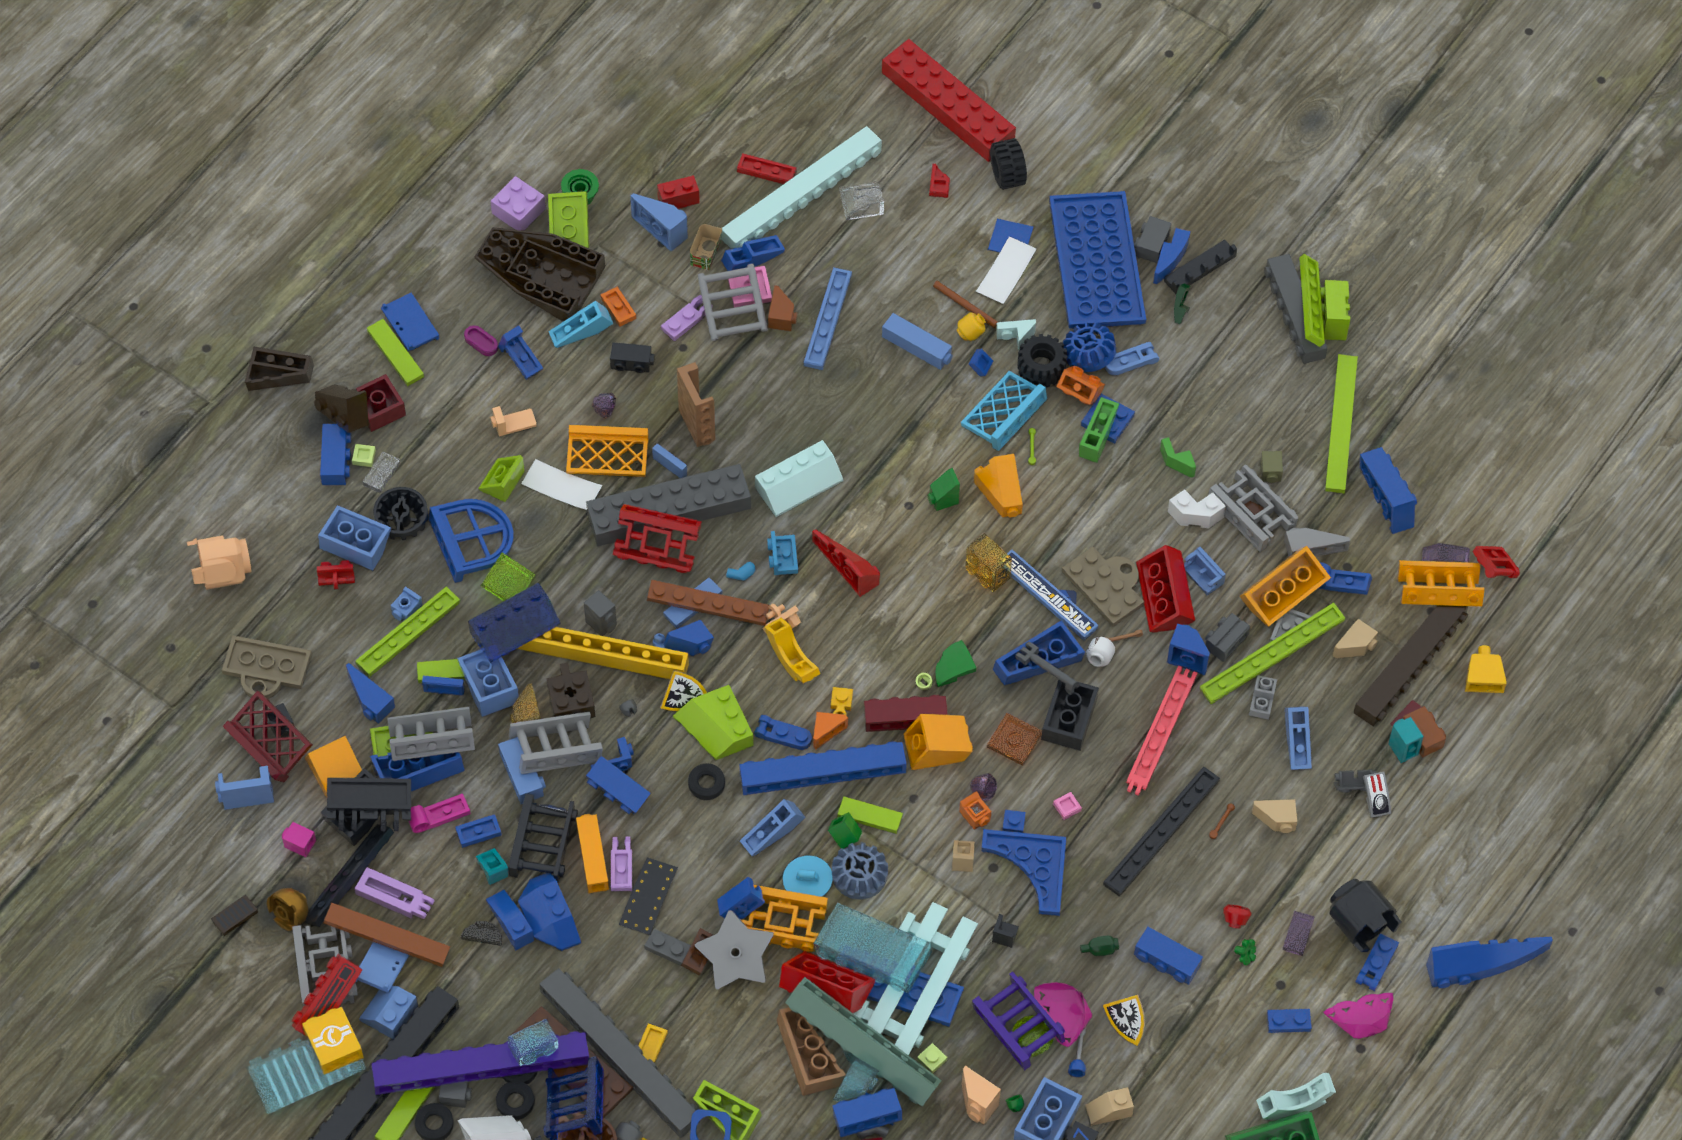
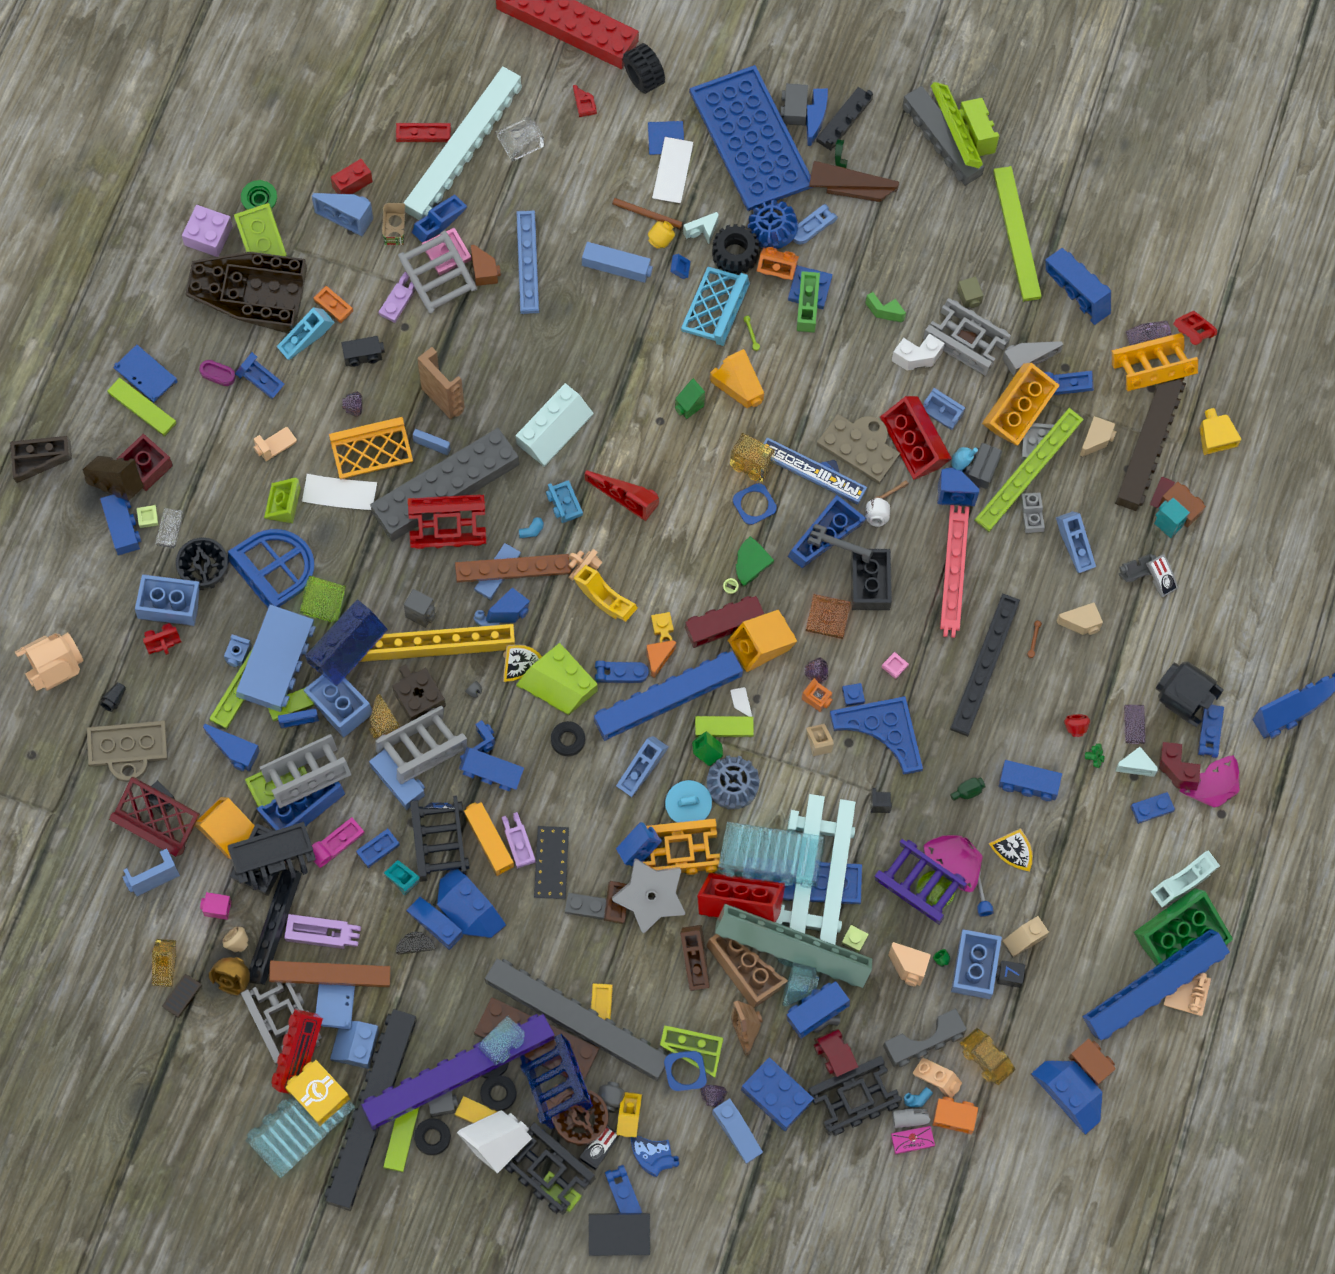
camera: 20 degrees left, 10 degrees up
none -> black cone [100,682,126,712]
none -> clear yellow slope [152,939,176,987]
none -> tan cone [223,927,248,952]
none -> medium blue brick [236,605,316,712]
none -> yellow tile [455,1096,497,1124]
none -> reddish brown slope [680,925,710,991]
none -> white sticker [730,687,752,717]
none -> medium nougat wedge [731,1001,763,1056]
none -> blue piece [733,483,777,525]
none -> reddish brown wedge [809,161,899,202]
none -> medium azure piece [951,447,978,471]
none -> light aqua slope [1116,747,1158,777]
none -> dark red brick [1159,742,1201,791]

